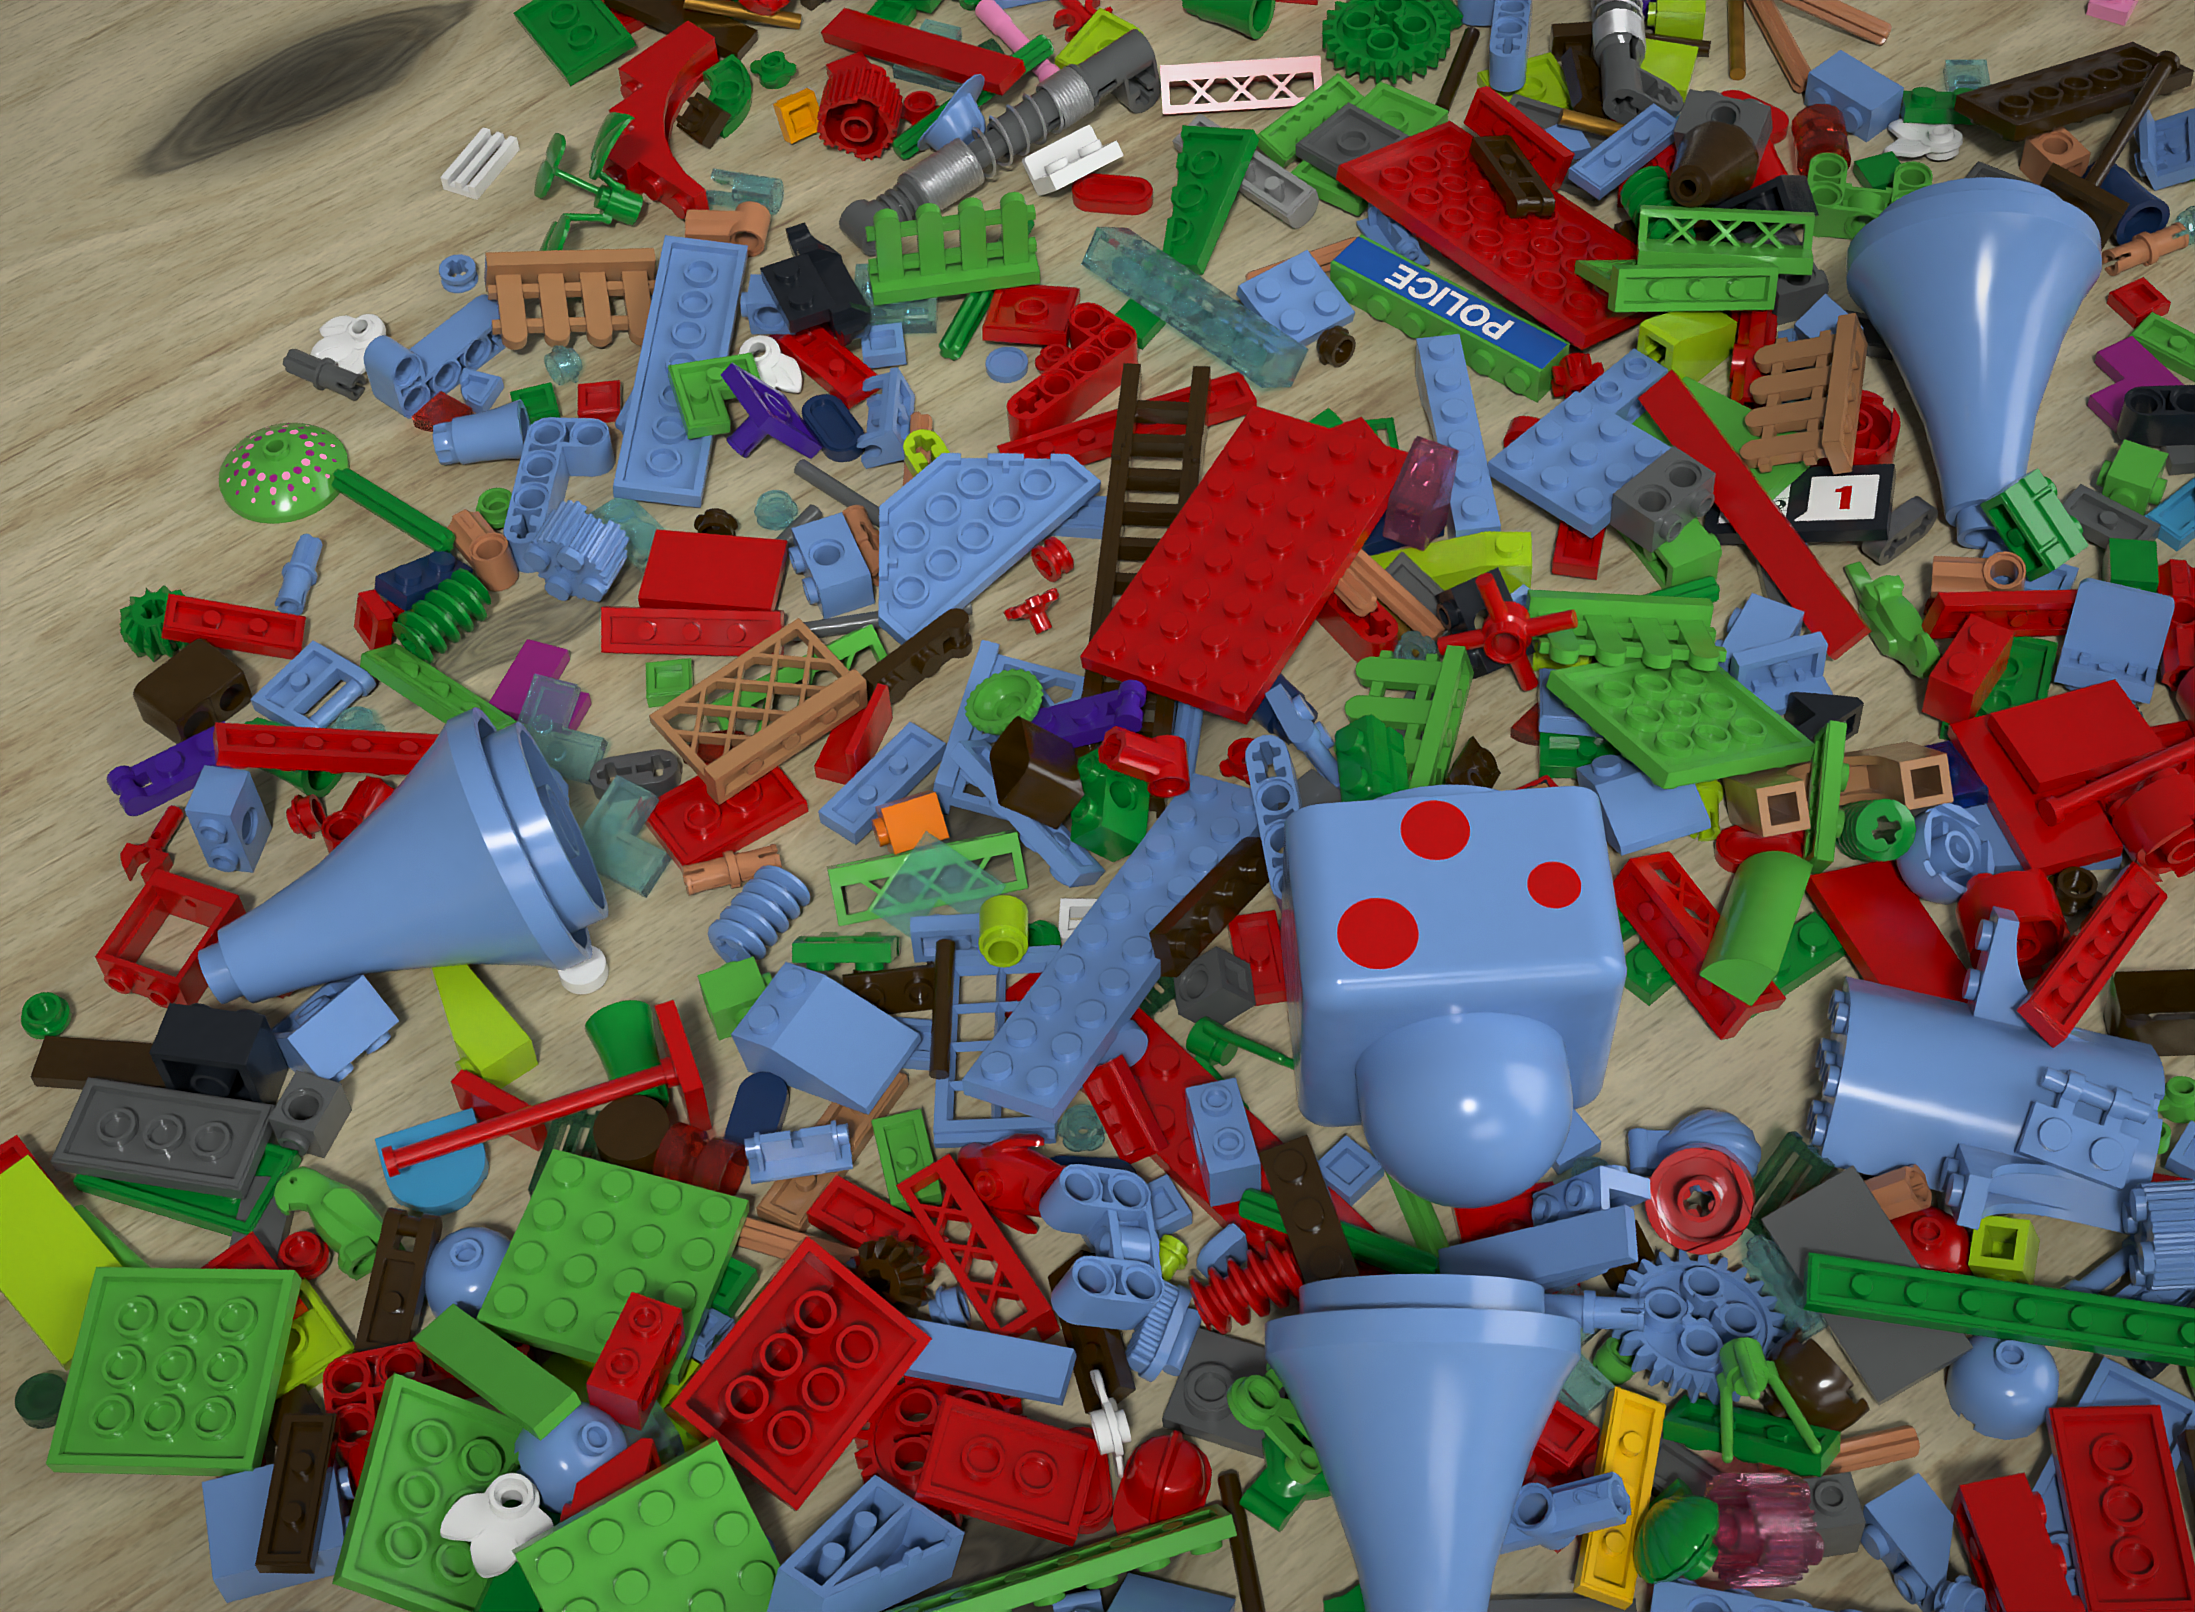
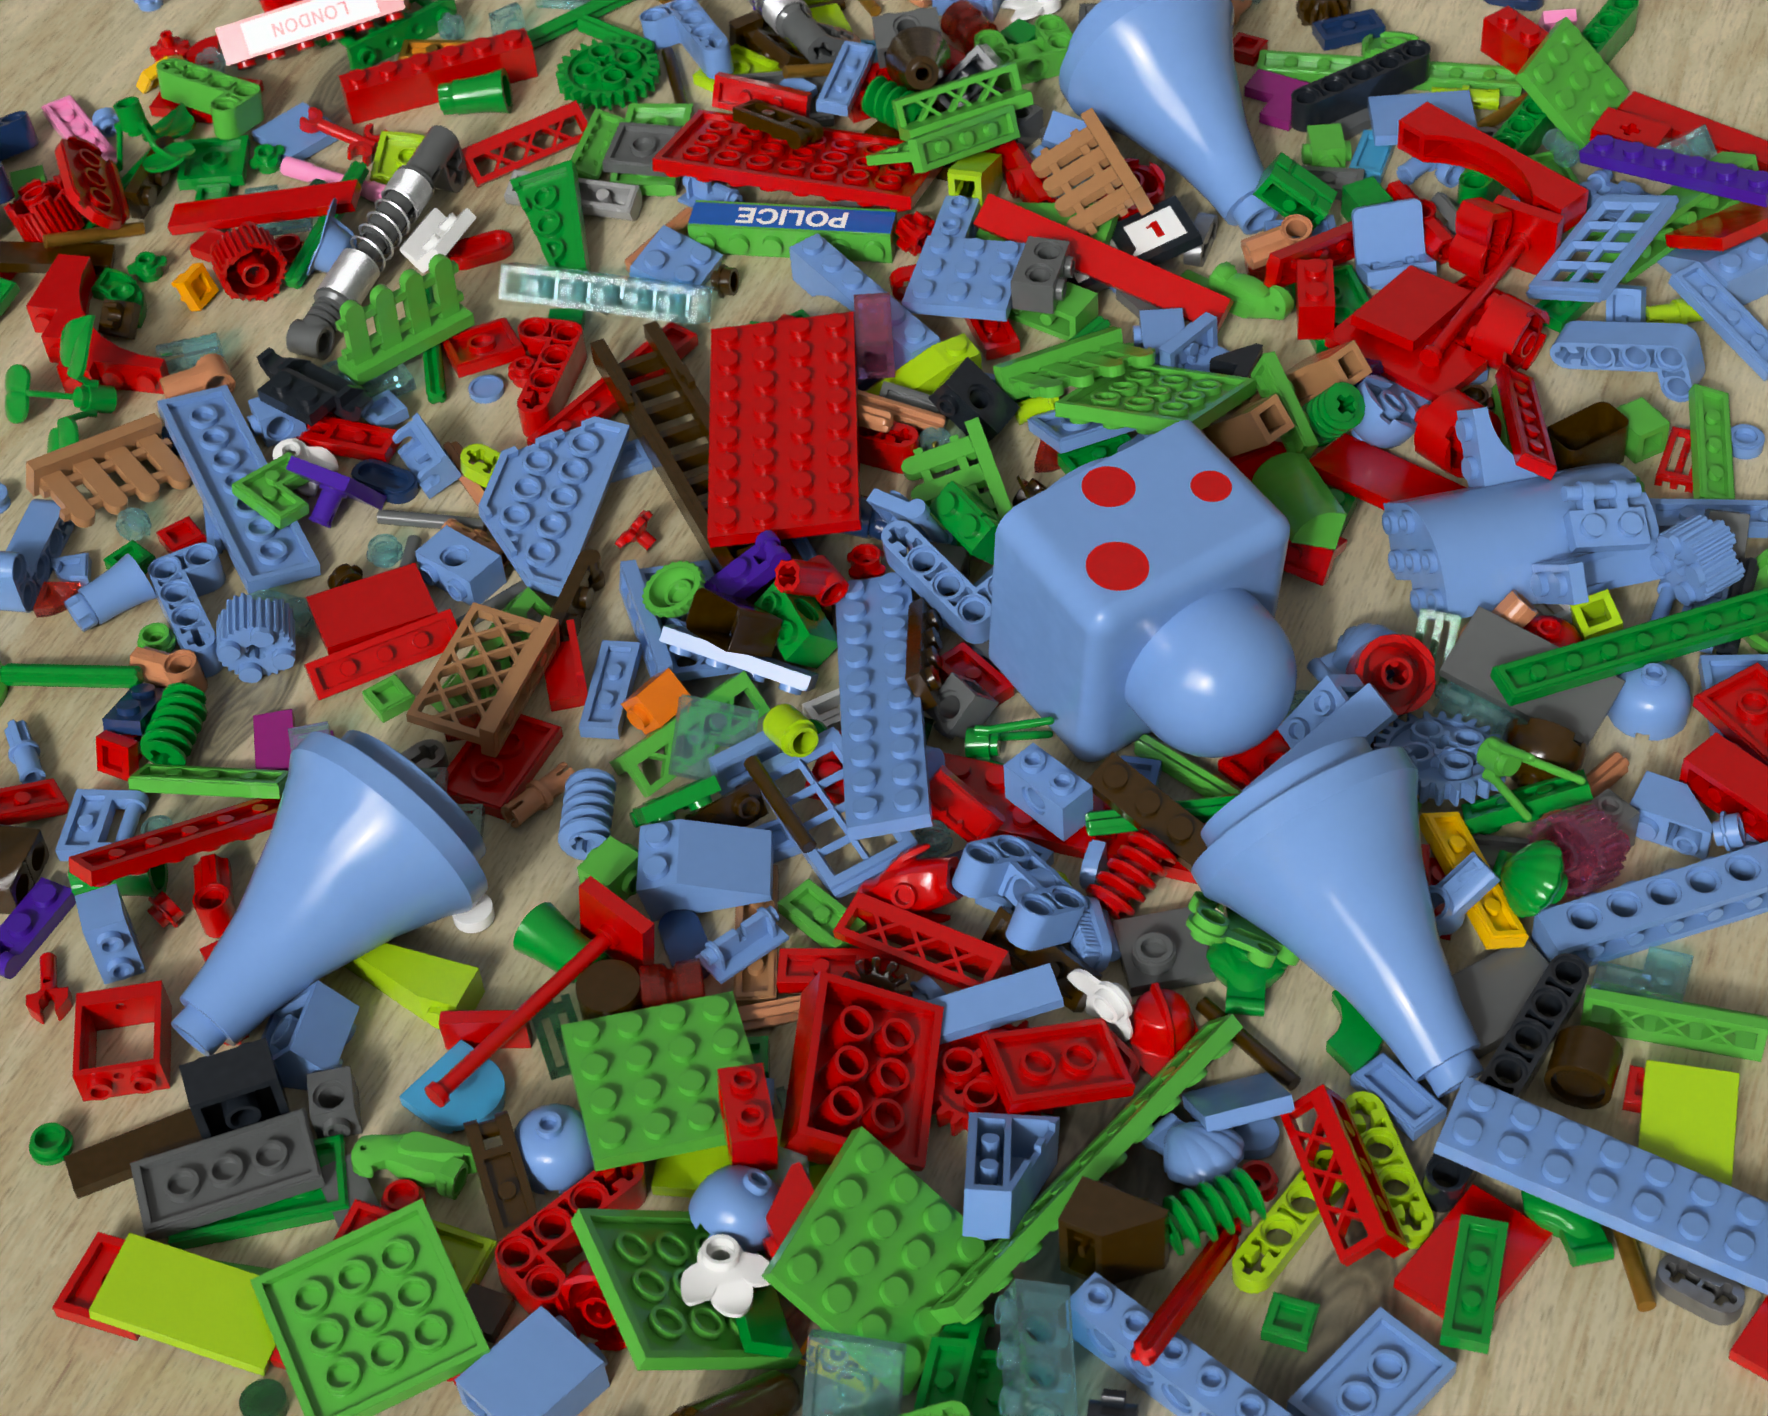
camera: 30 degrees left, 5 degrees down
dark brown tile [255,1413,341,1574] -> none
bright green tile [413,1304,582,1441] -> none
red bush [1031,536,1074,582] -> none
red bar [1437,573,1578,691] -> none

